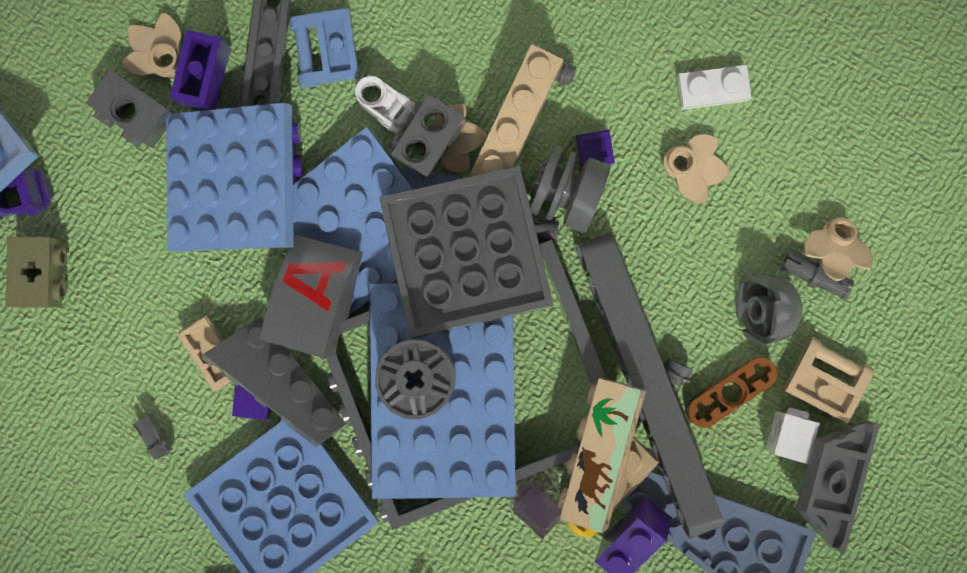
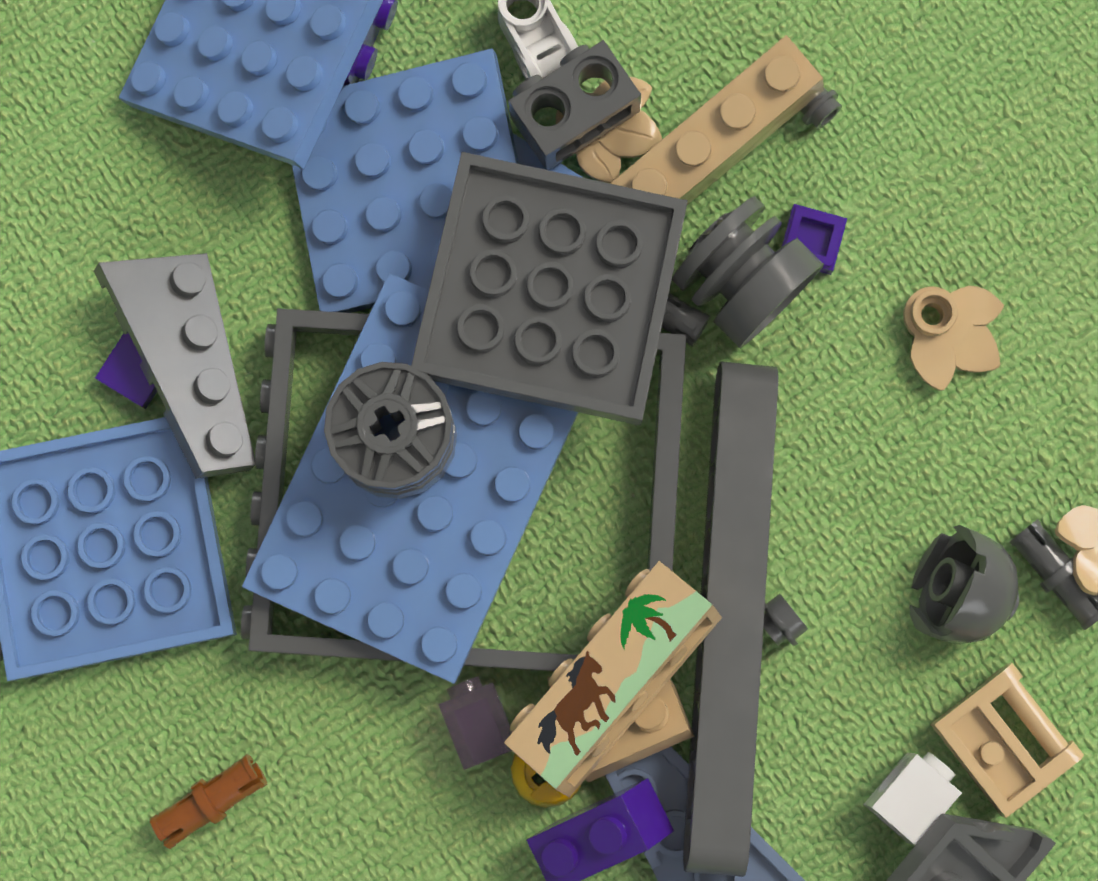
camera: 25 degrees right, 5 degrees down
tan plate [176,315,231,392] -> none
dark grey slope [259,235,363,358] -> none
white plate [677,65,752,110] -> none
dark orange beam [686,357,777,428] -> none

